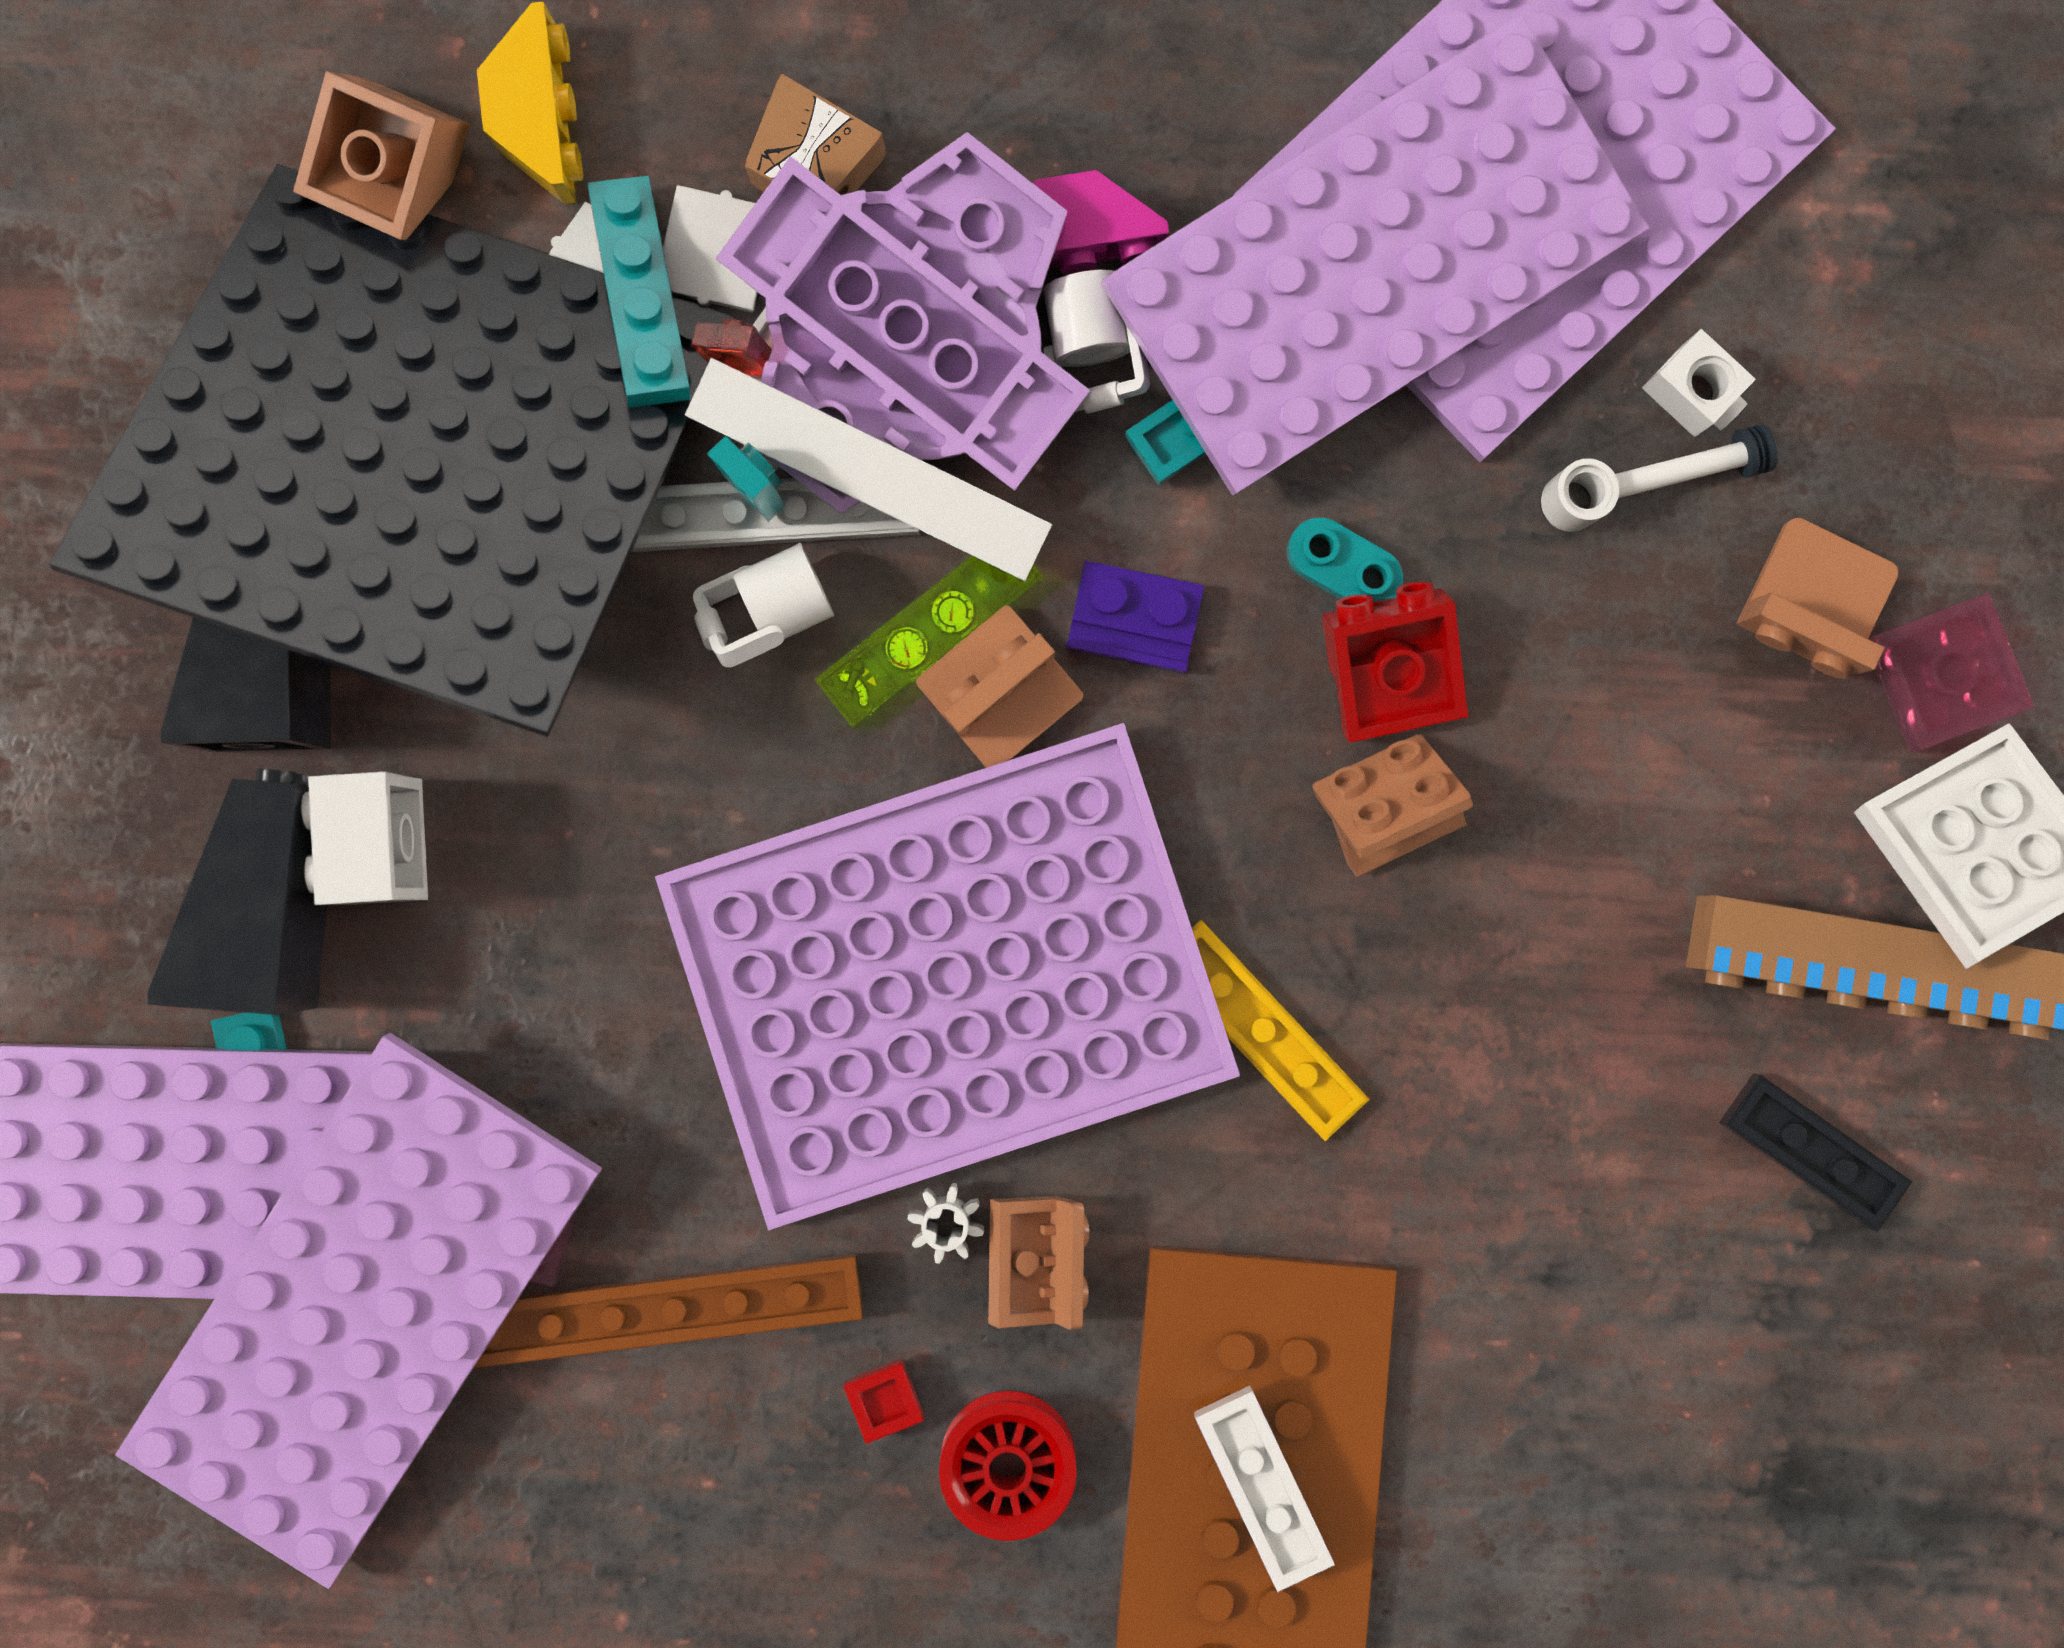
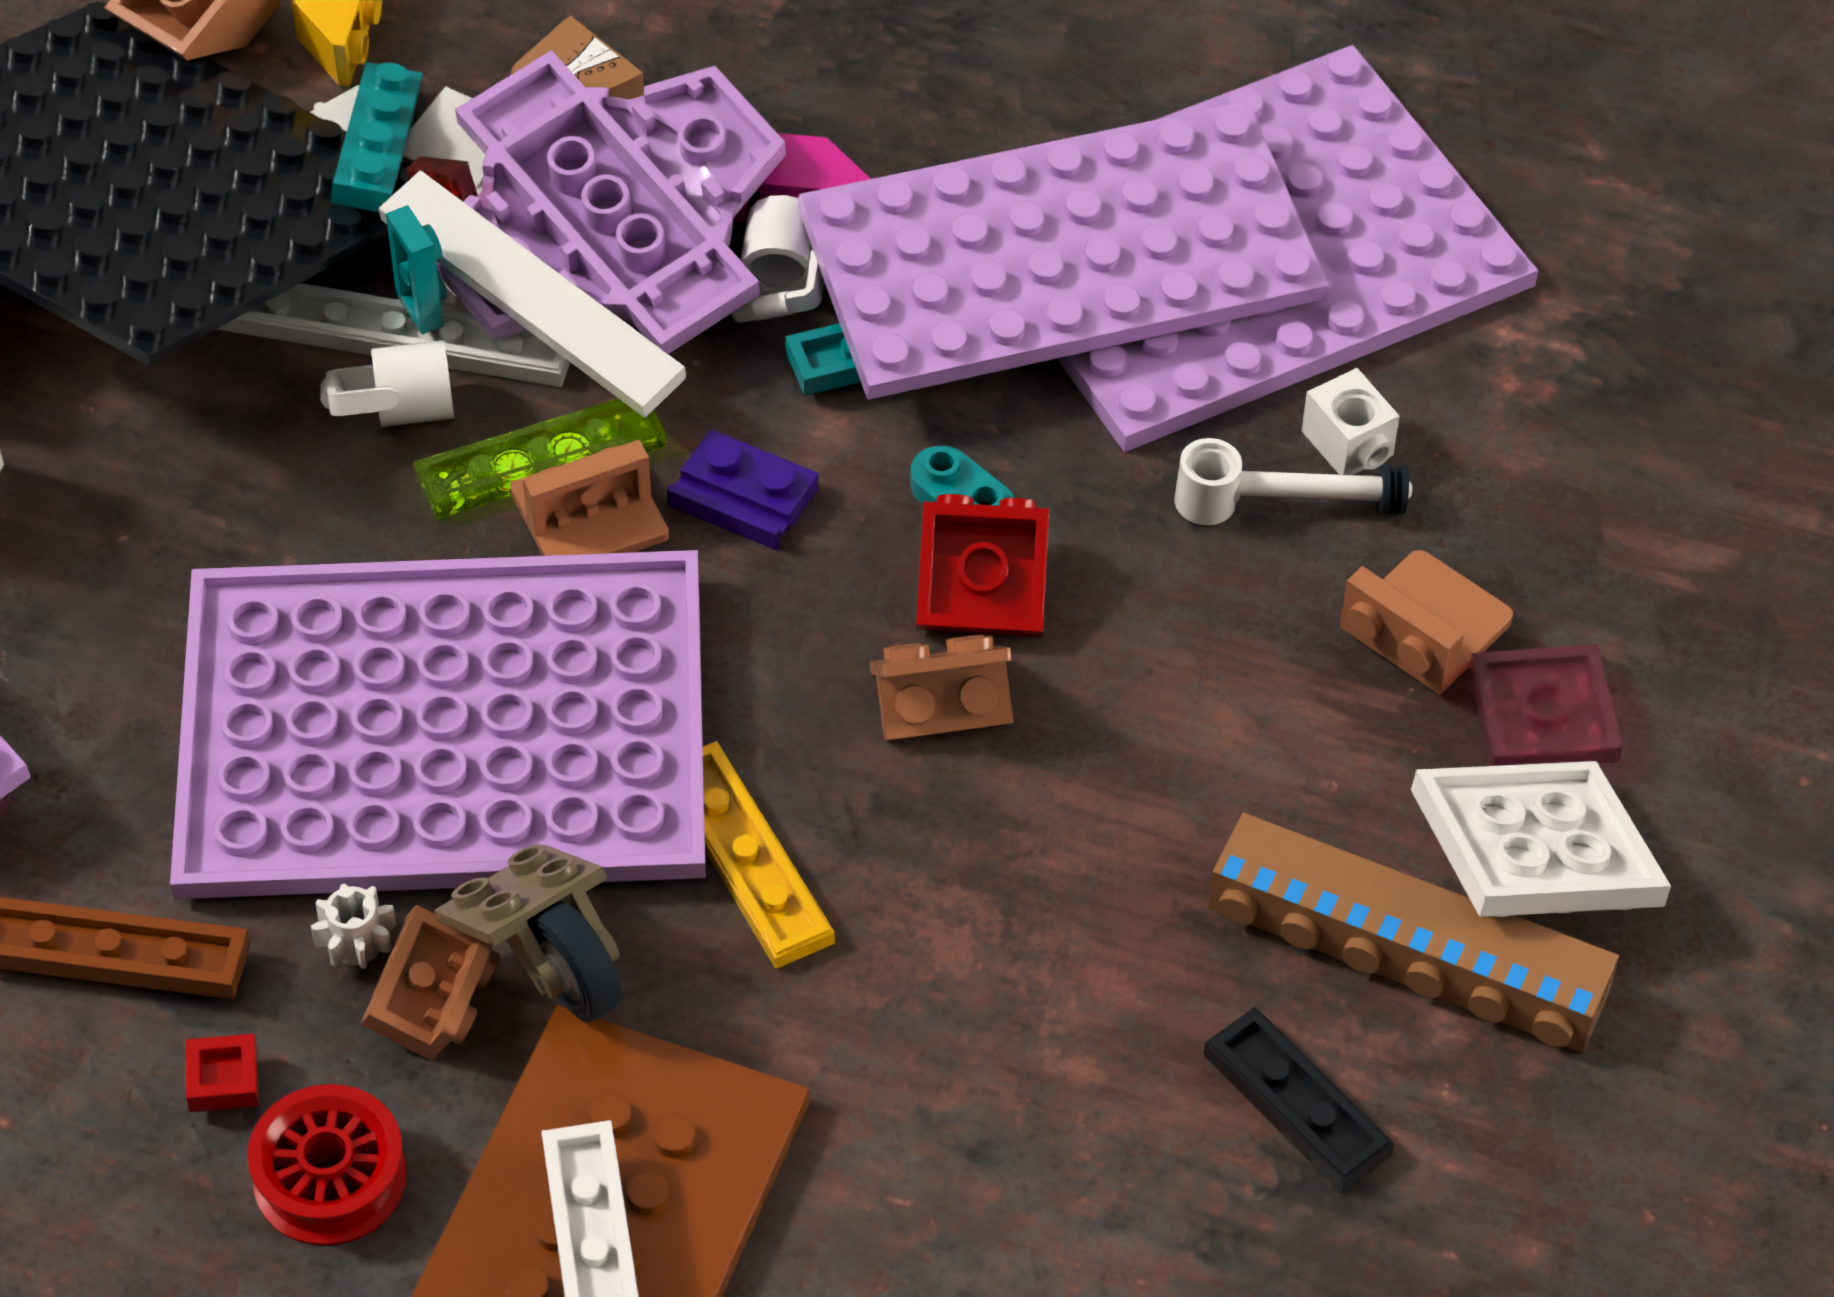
camera: 15 degrees right, 35 degrees down
none -> dark tan plate [434,844,623,1023]

